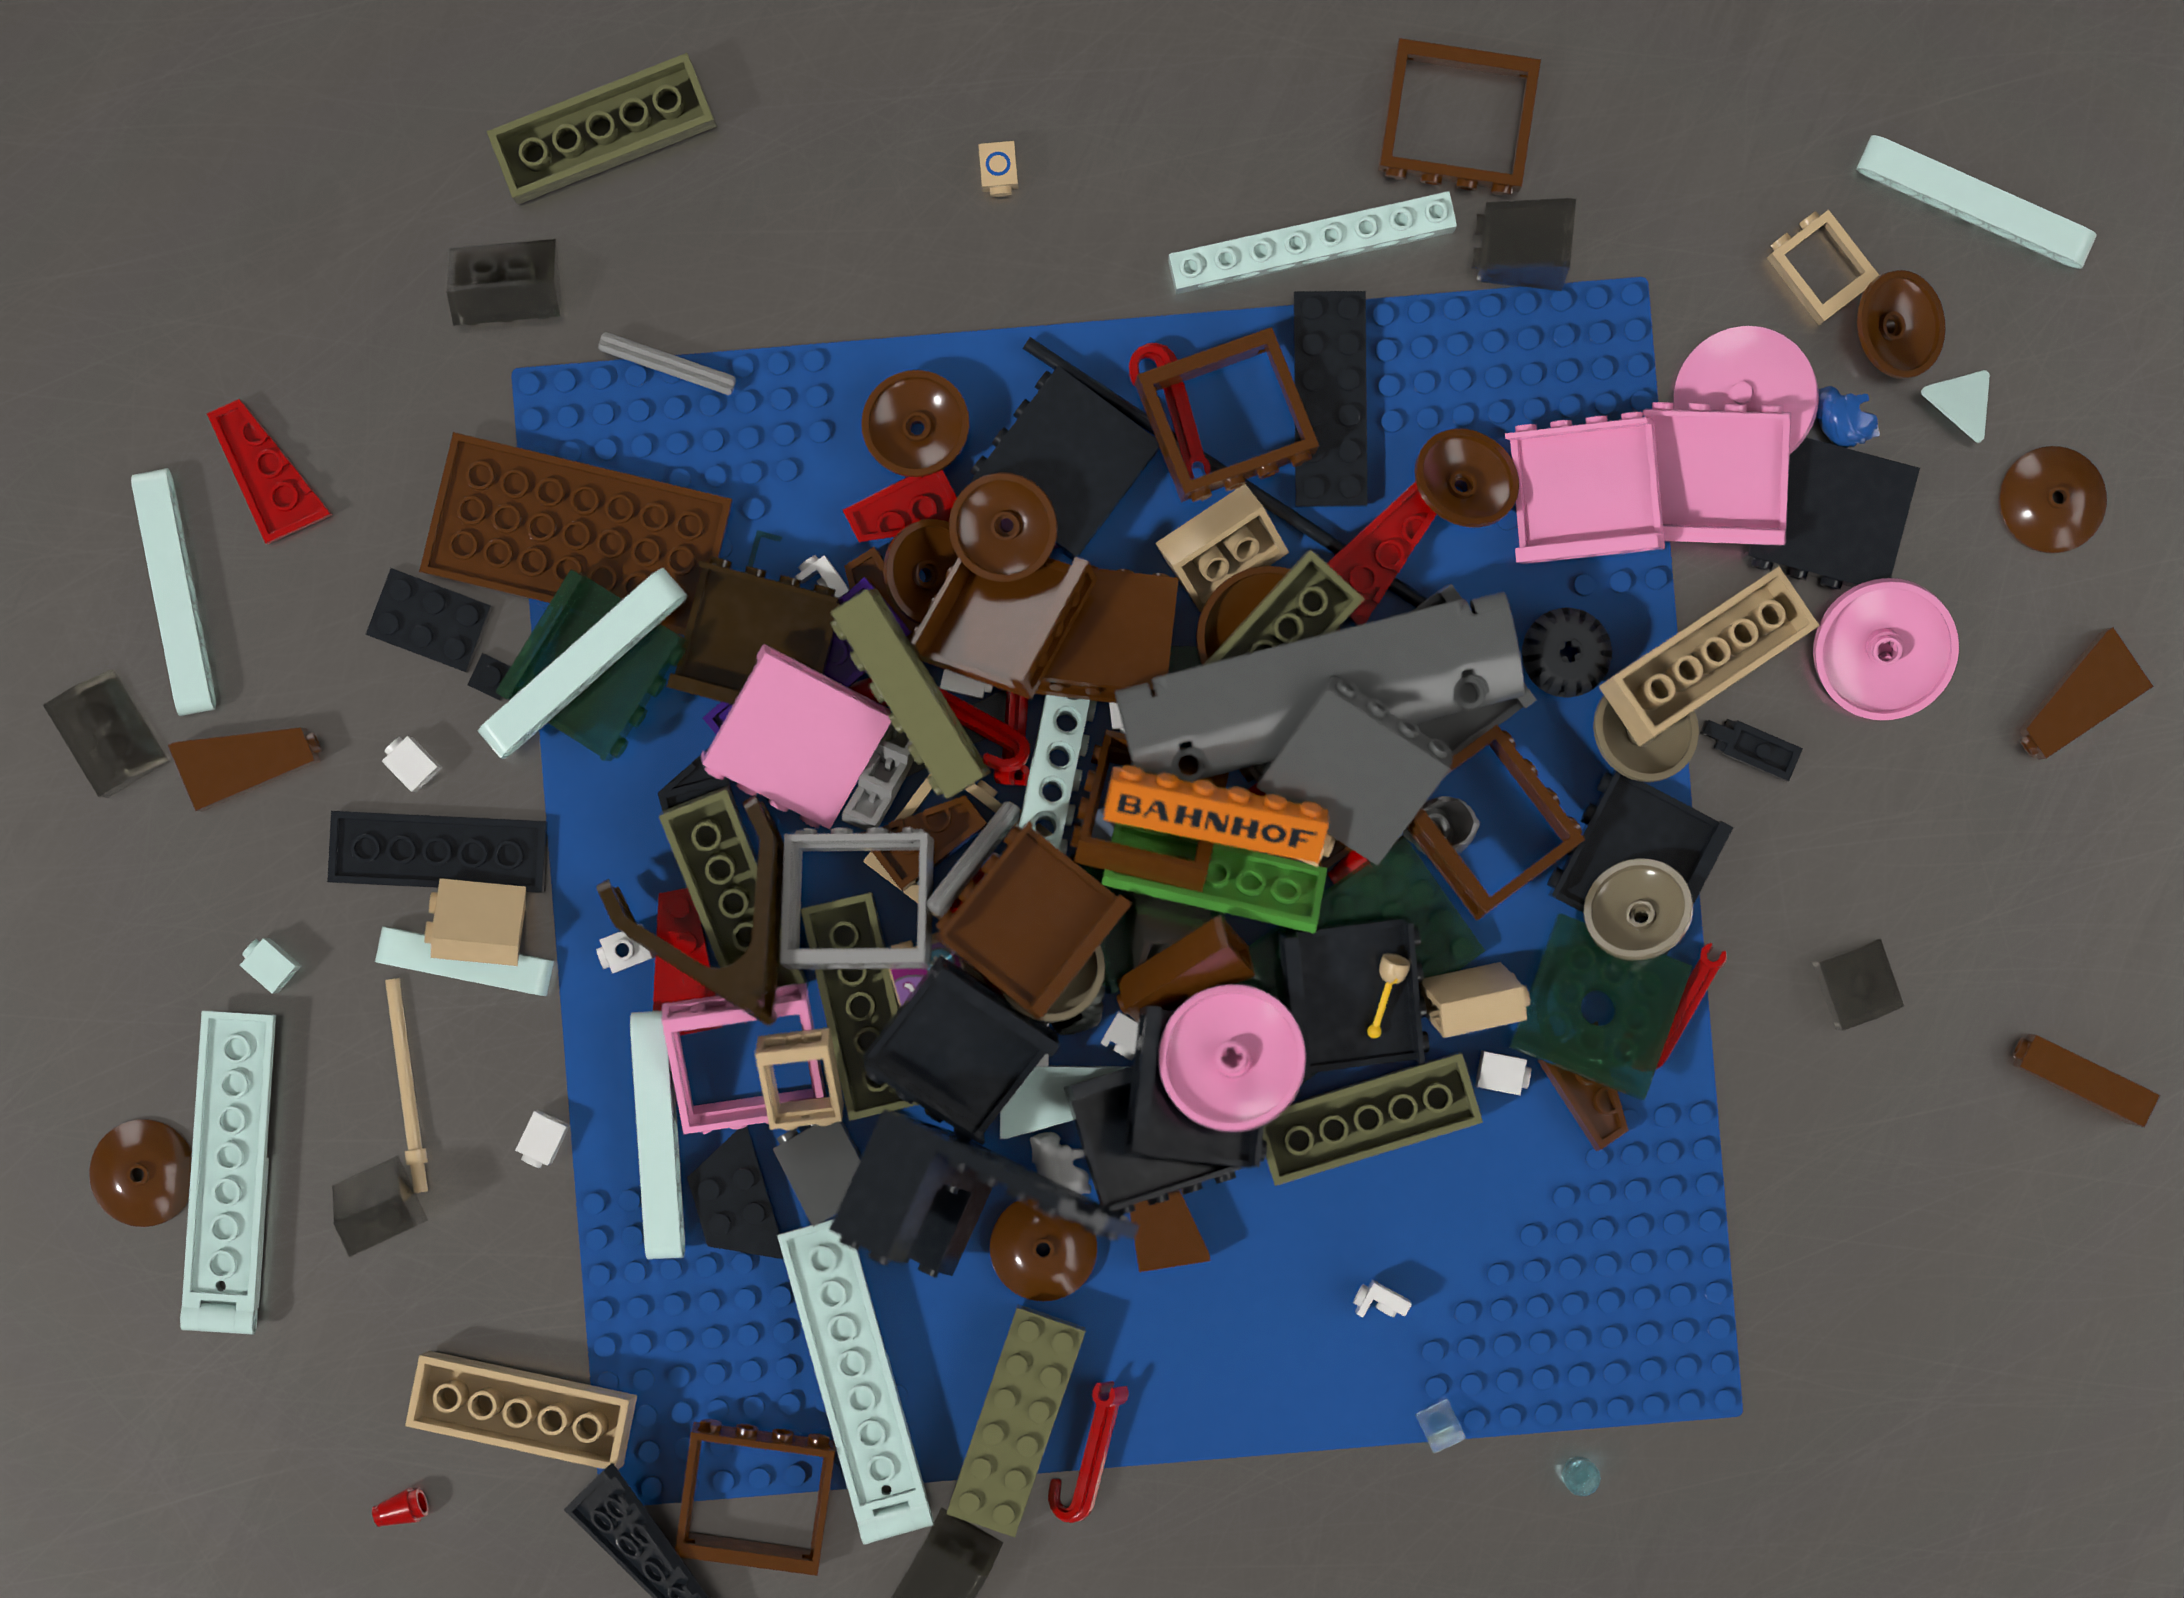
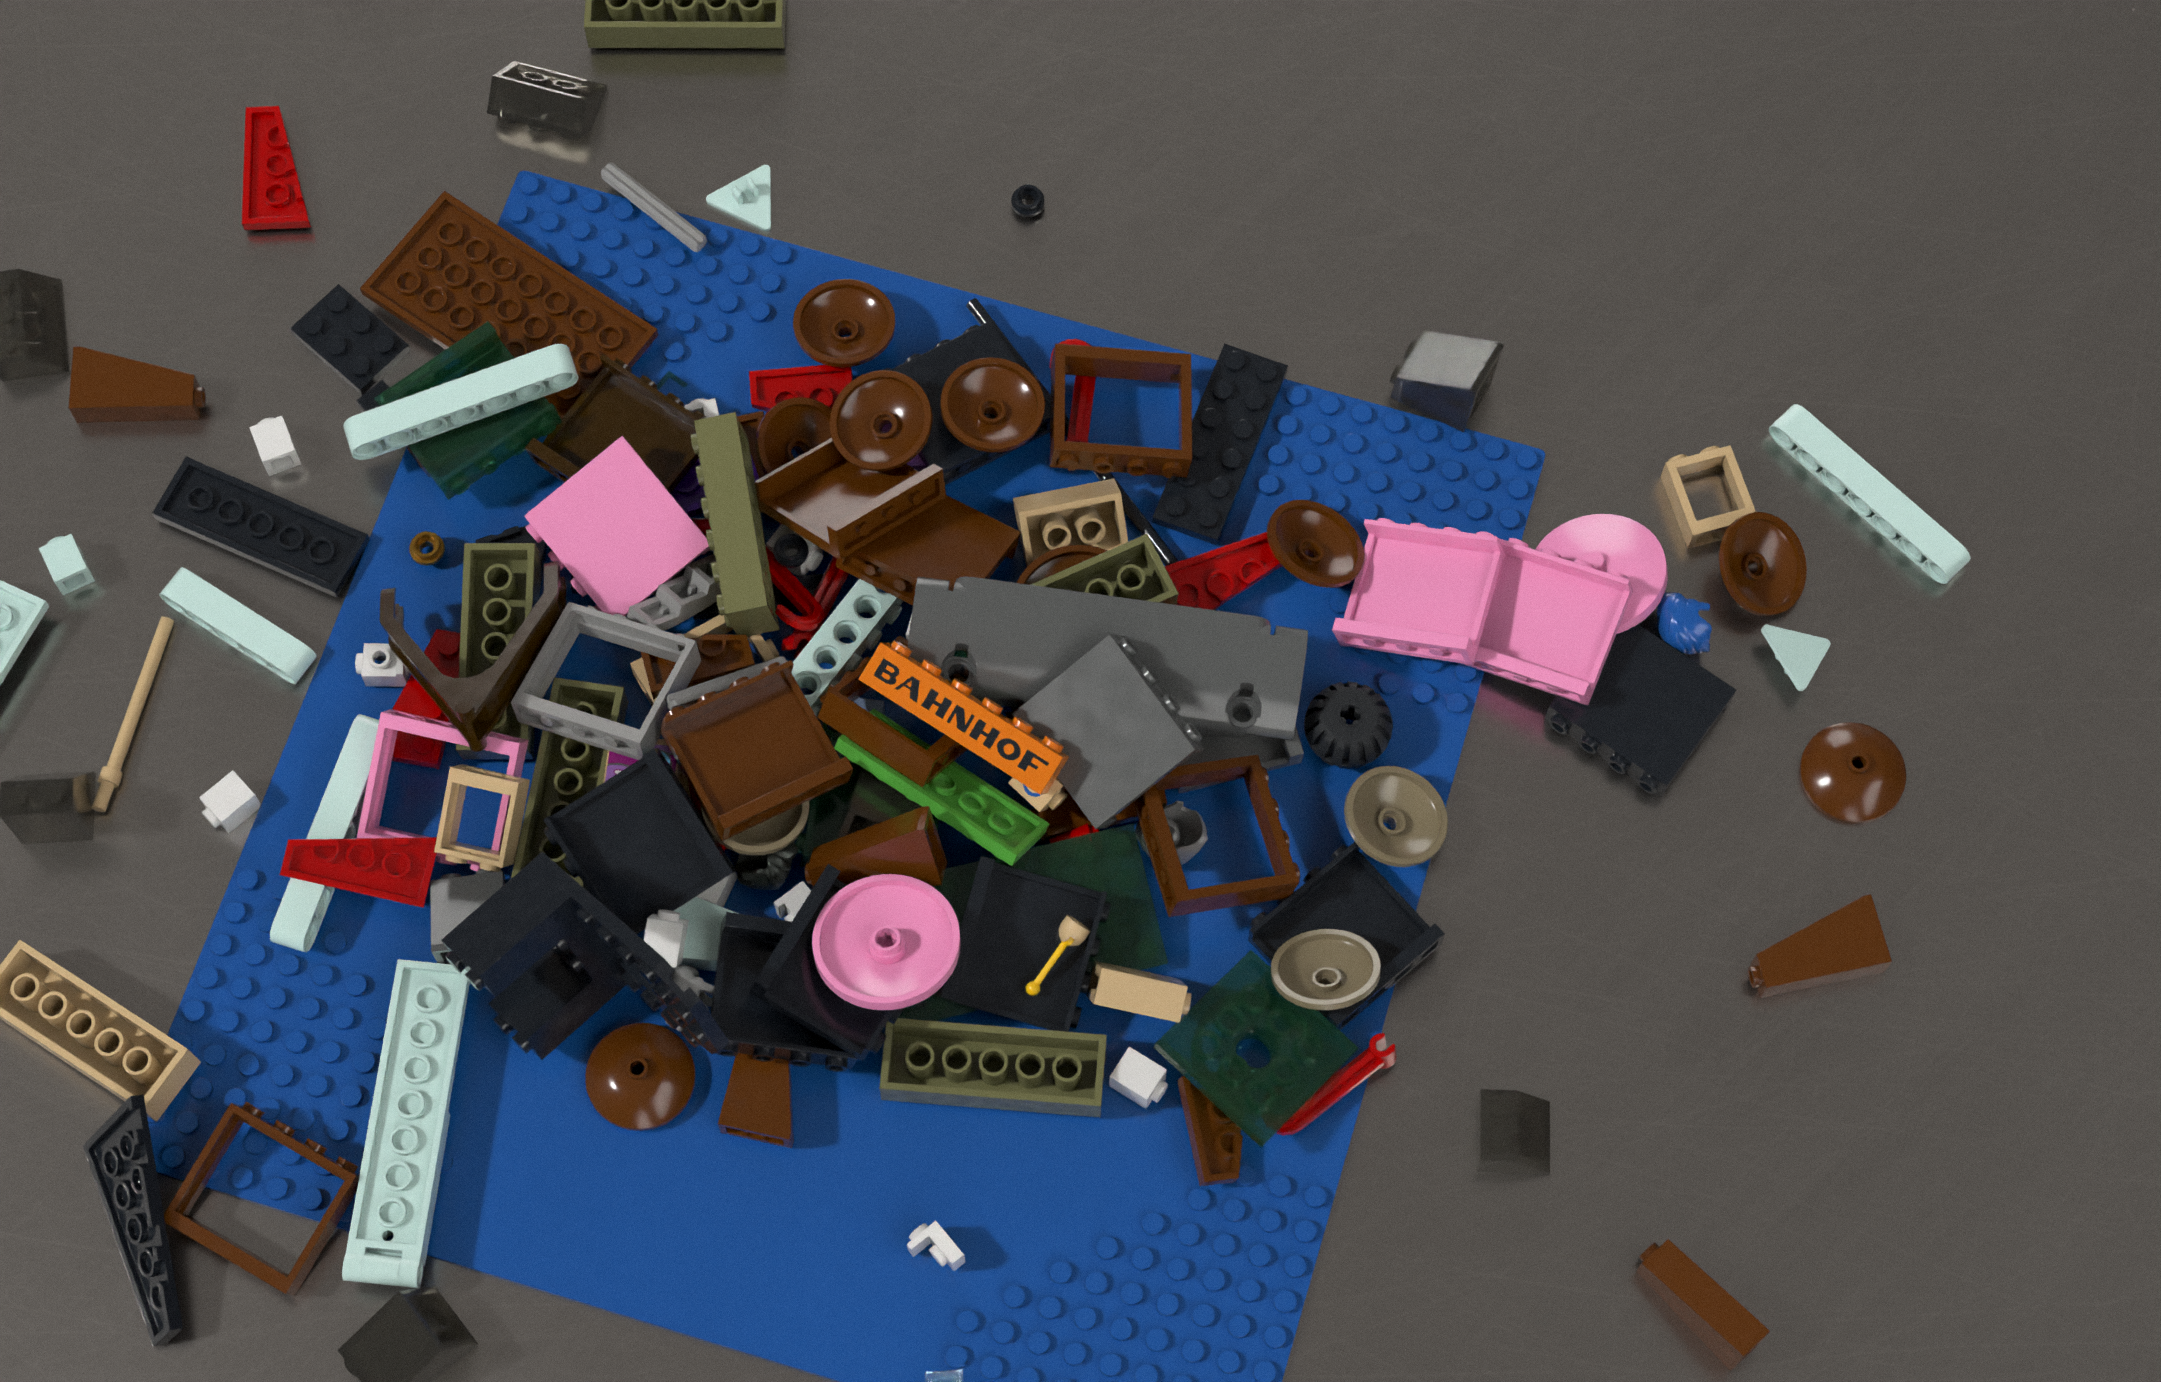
camera: 15 degrees right, 20 degrees down
light aqua beam [131,468,216,716] -> none
tan brick [424,878,526,966] -> none
black wing [687,1126,783,1259] -> none
olive brick [946,1304,1086,1537] -> none
tan brick [978,141,1018,197] -> none
red piece [1048,1381,1129,1523] -> none
light aqua brick [1168,191,1457,295] -> none
reddish brown window [1378,38,1541,195] -> none
tan brick [1599,566,1820,747] -> none
black hinge [1700,719,1803,782] -> none
bright pink dish [1813,578,1959,720] -> none
none -> red wing [280,837,437,908]
none -> pearl gold plate [409,531,445,566]
none -> white brick [644,910,689,968]
none -> light aqua piece [706,165,771,231]
none -> black plate [773,534,809,568]
none -> reddish brown dish [940,357,1045,452]
none -> black plate [1011,184,1045,217]

